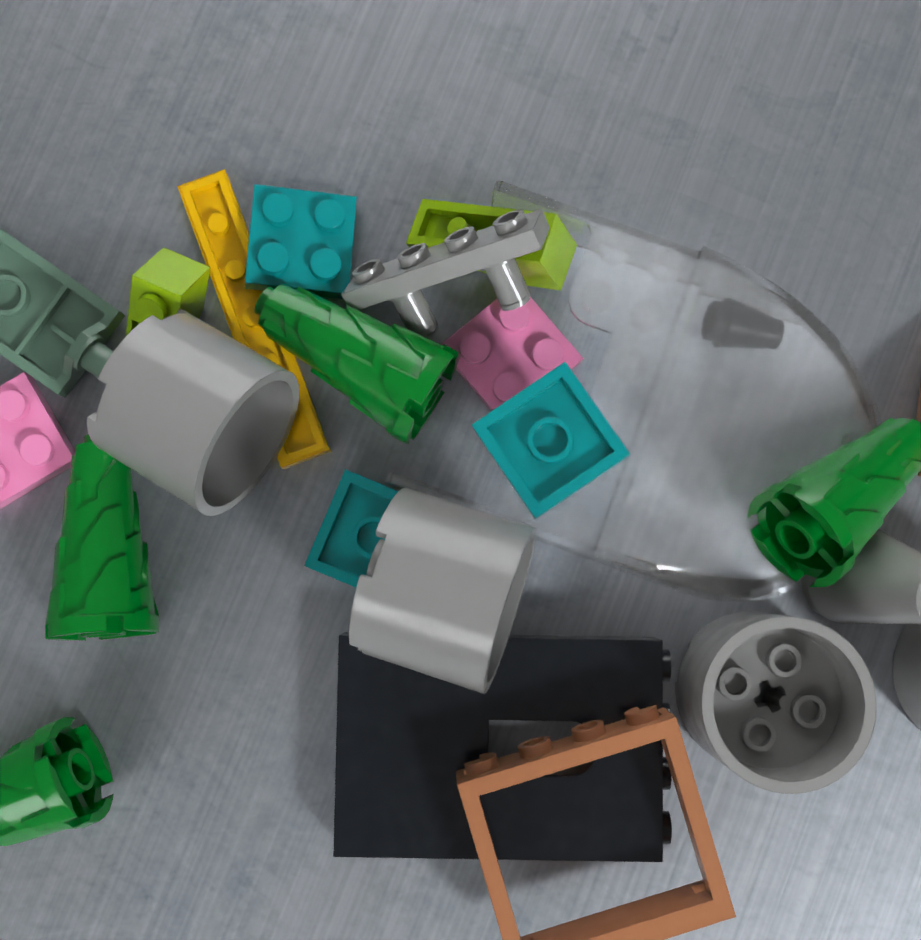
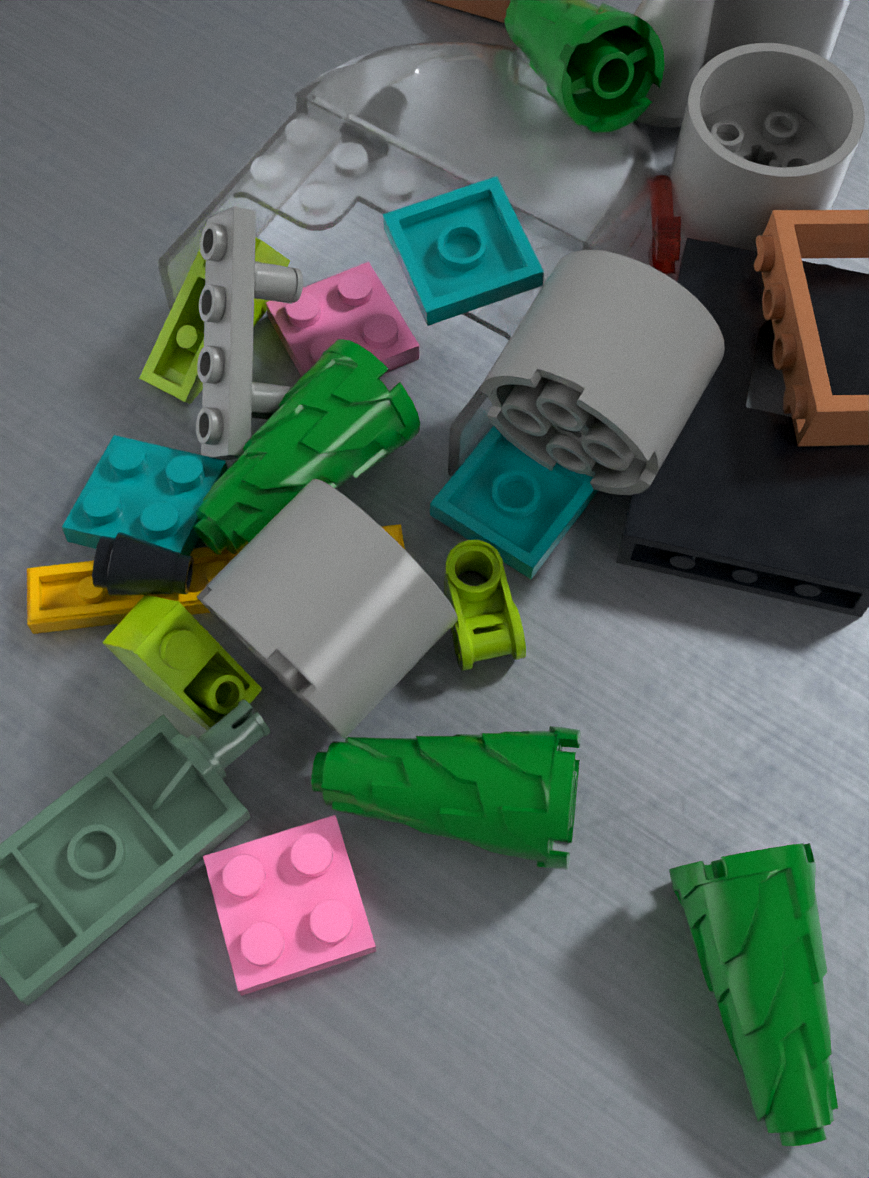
camera: 80 degrees left, 20 degrees down
none -> black cone [92,532,194,596]
none -> lime piece [444,540,526,671]
none -> clear red bar [648,175,681,274]

